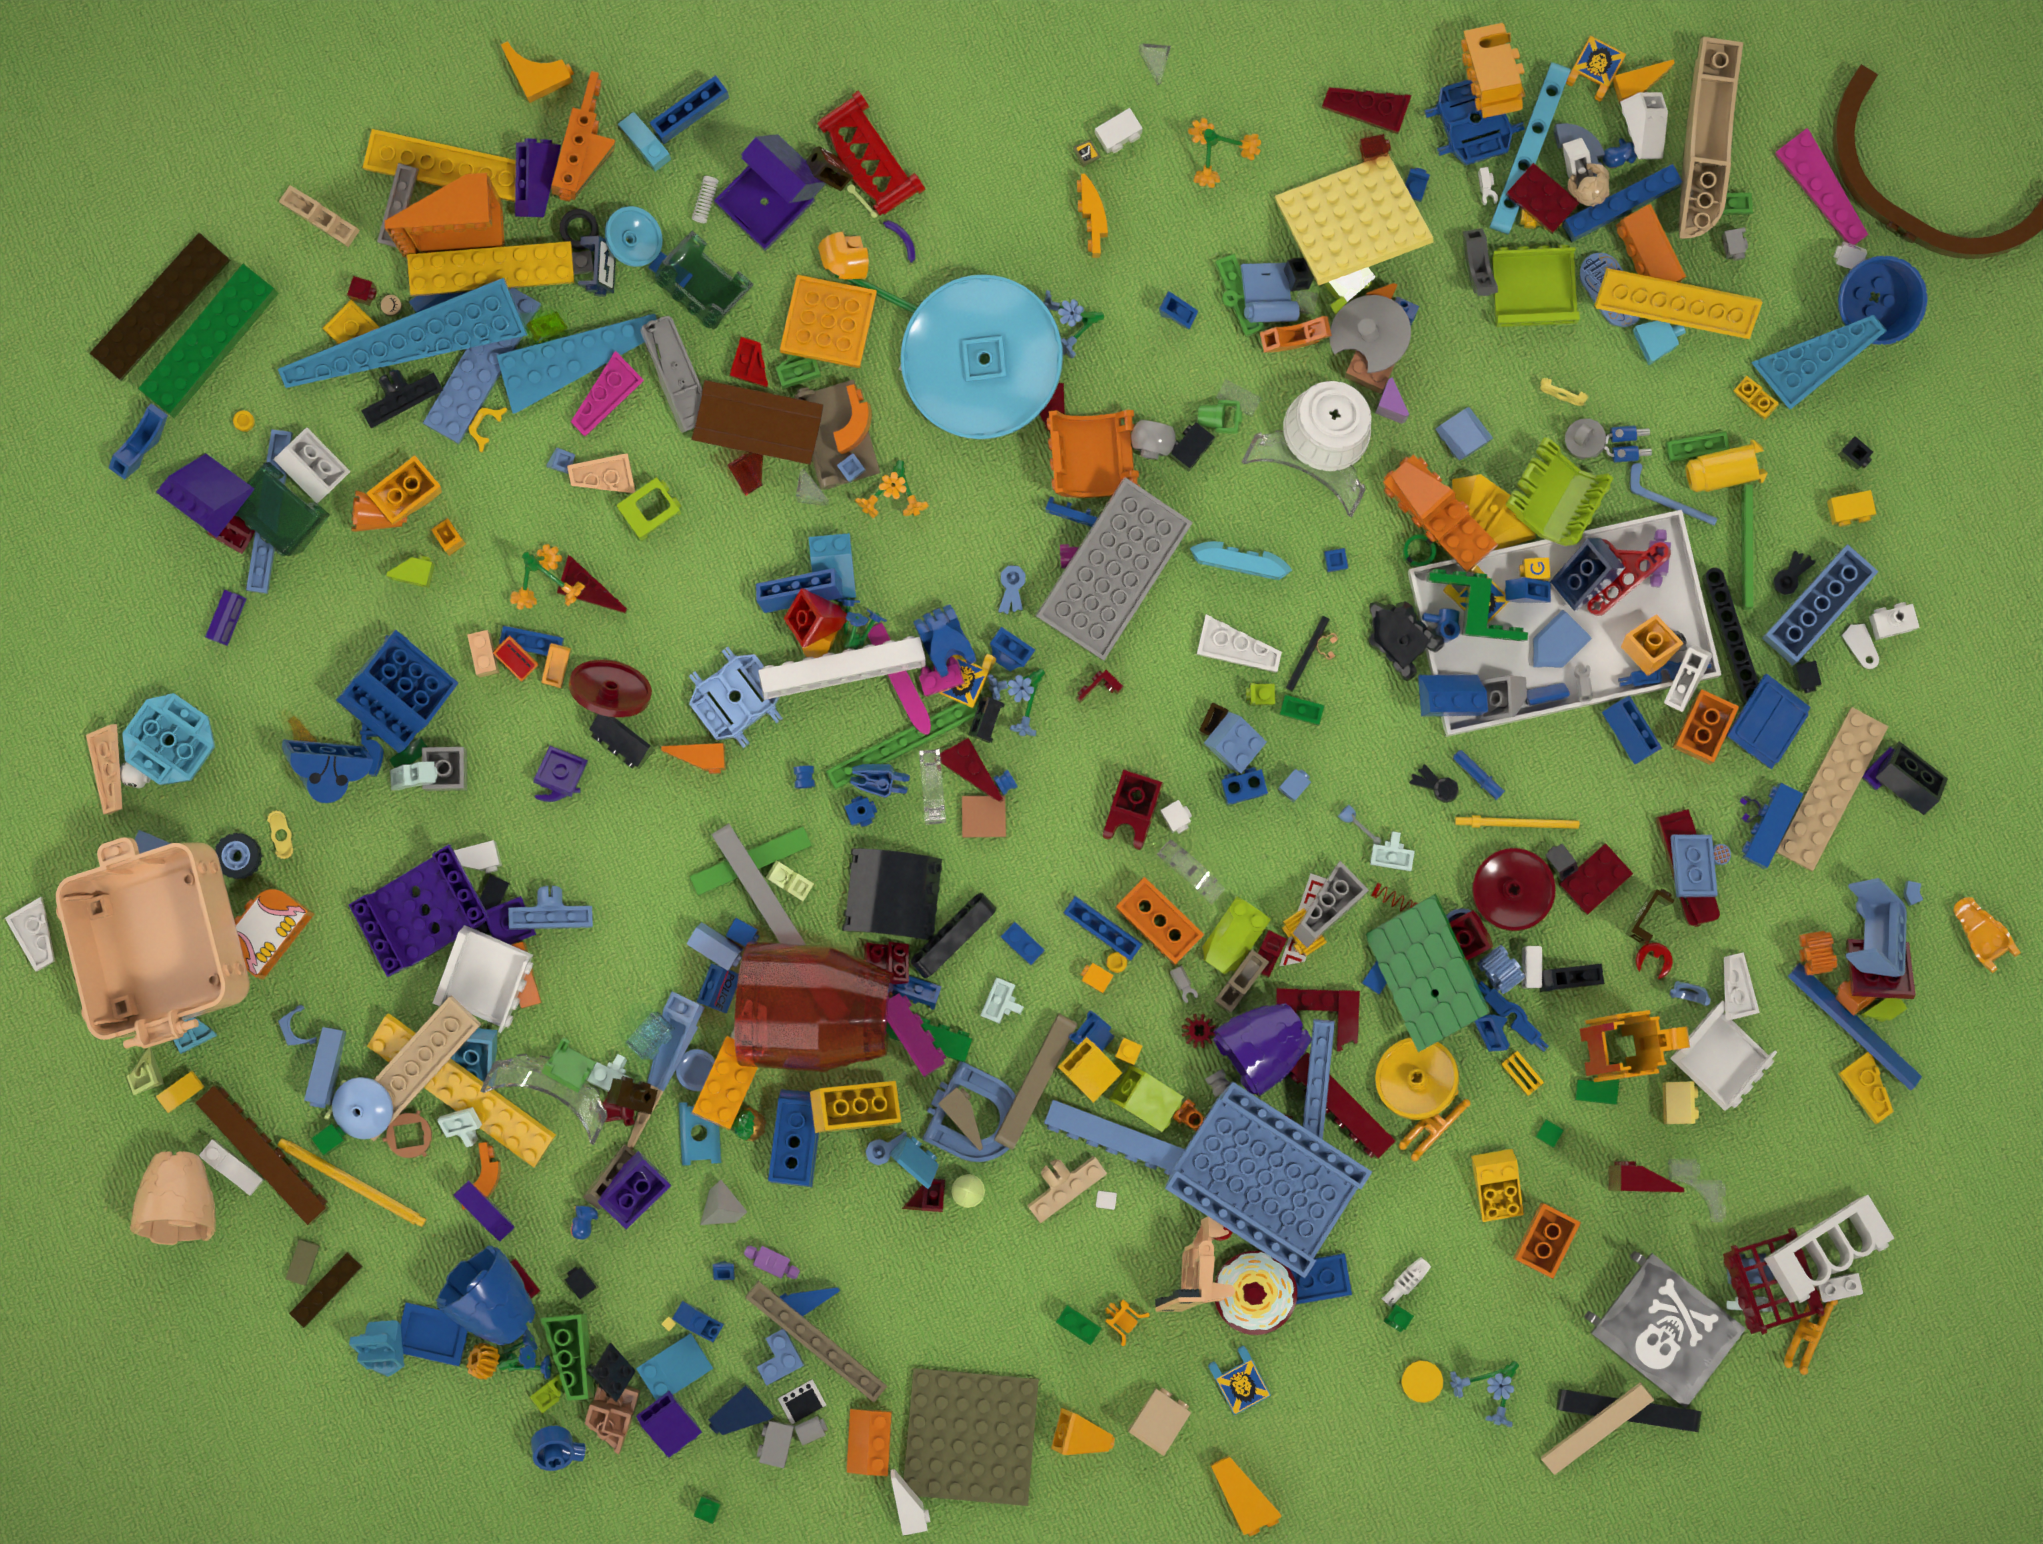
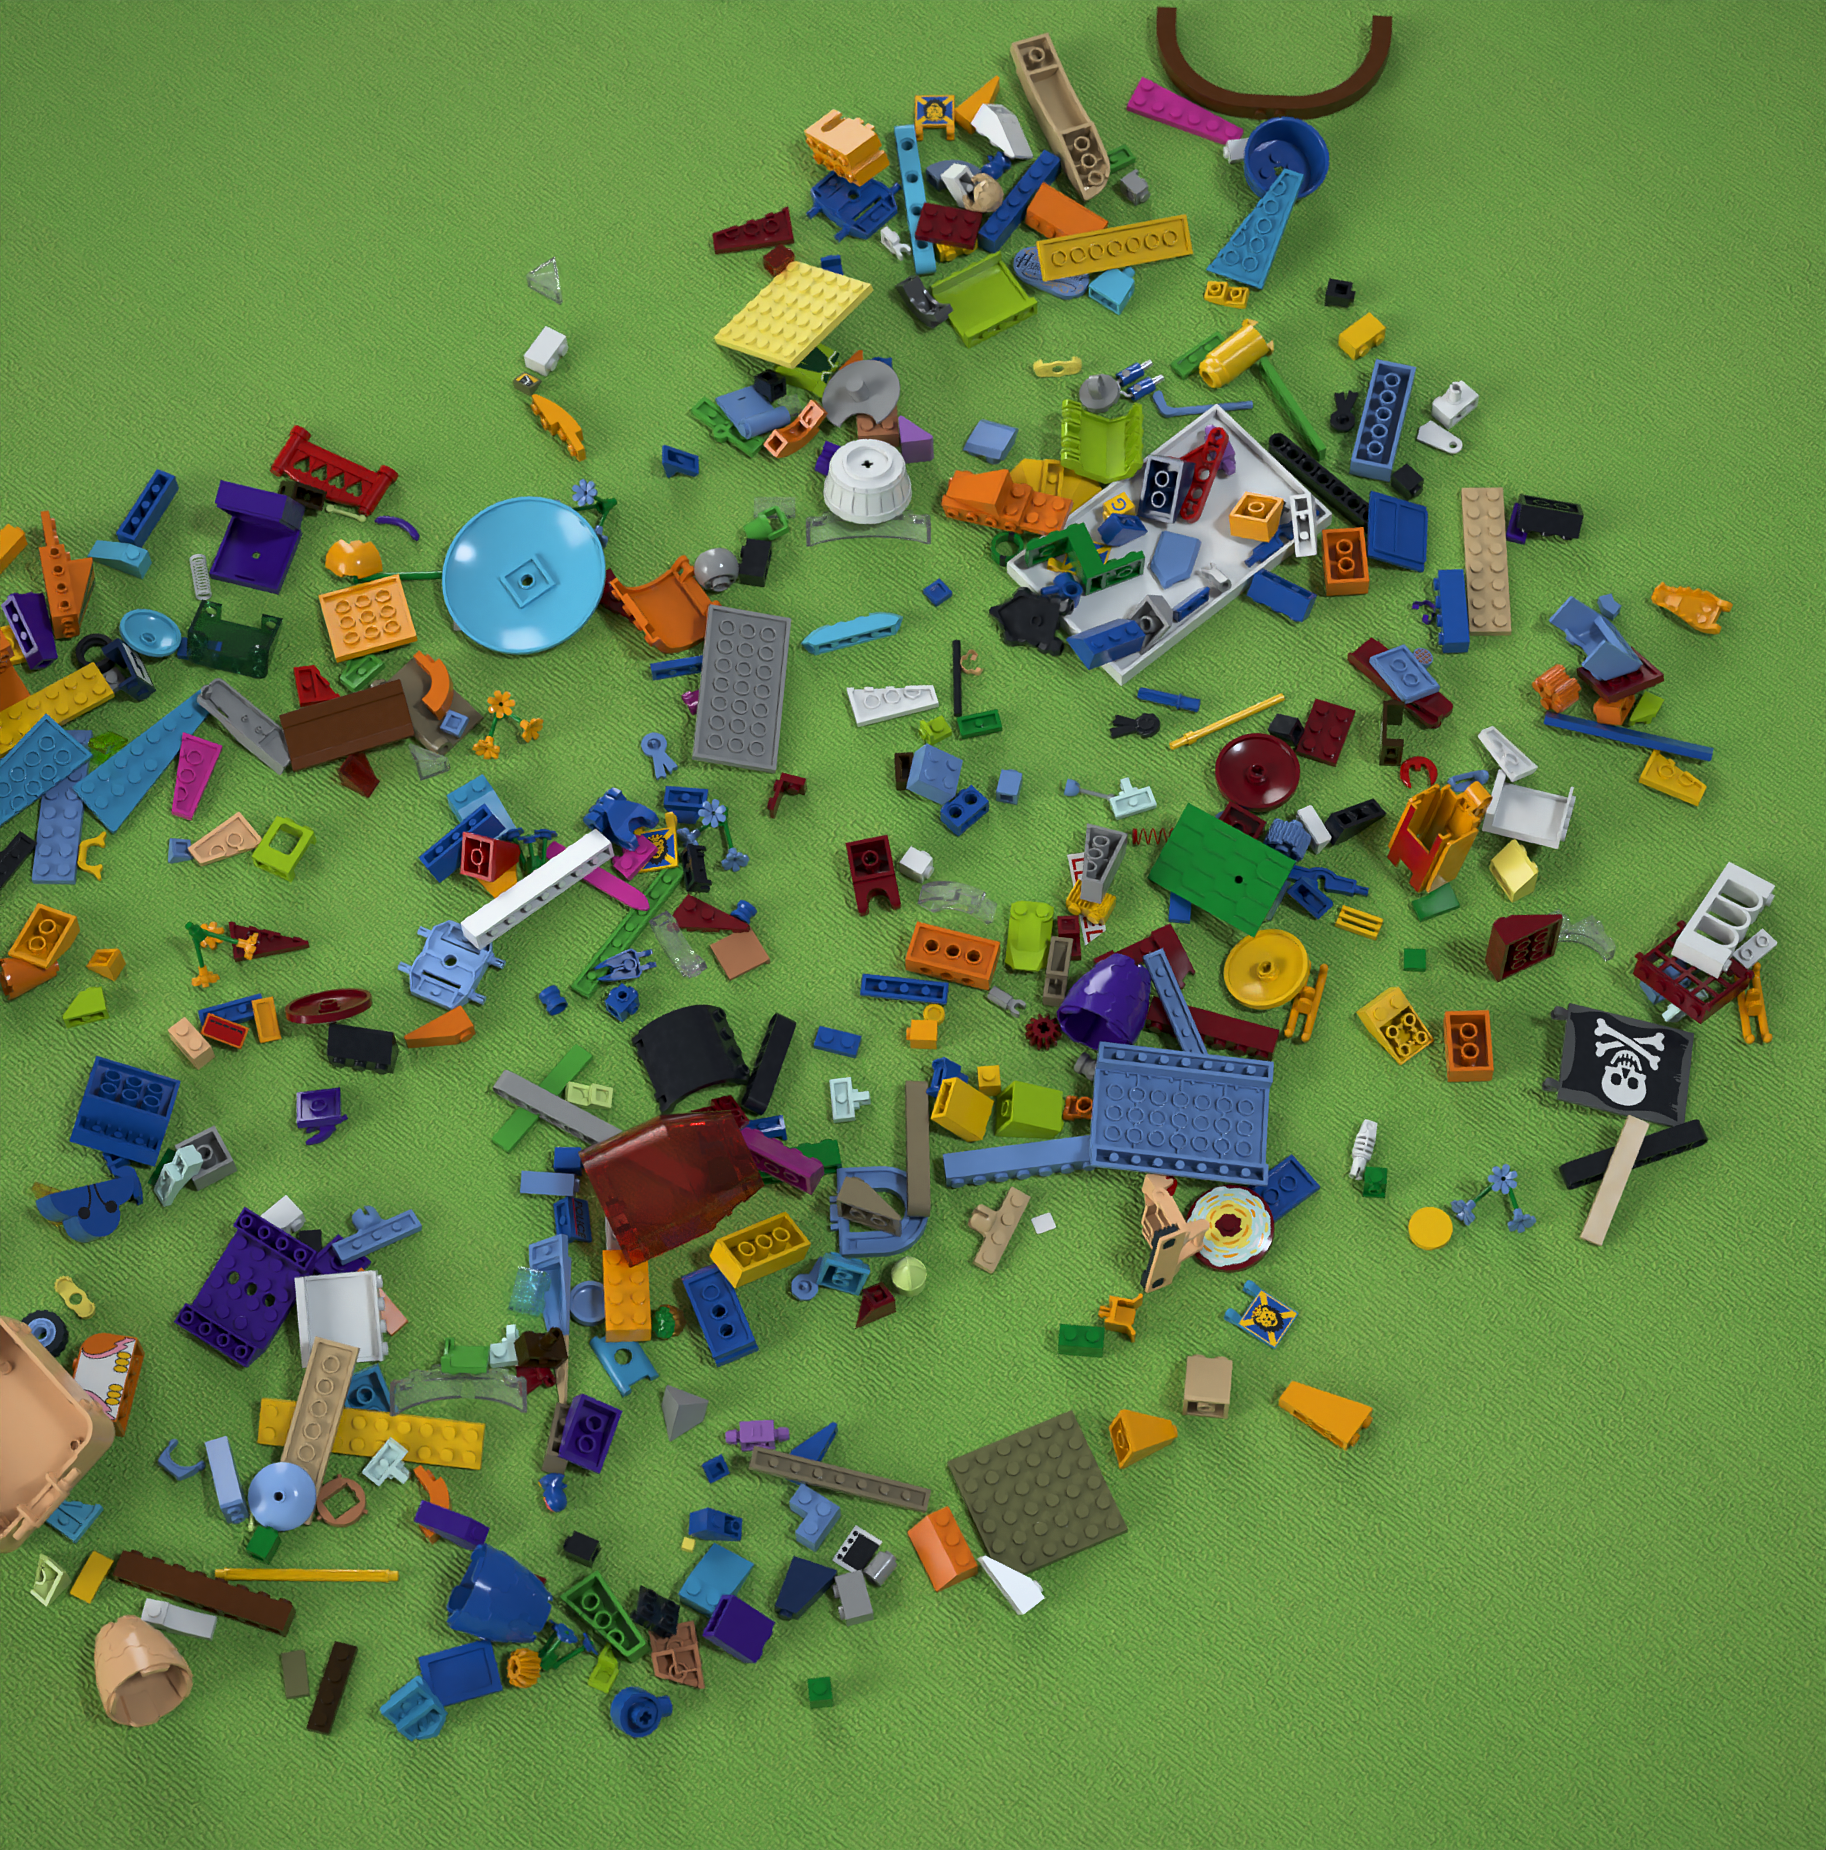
camera: 25 degrees left, 20 degrees down
light orange plant [1188,118,1261,188] -> none
none -> dark purple leg [815,441,841,476]

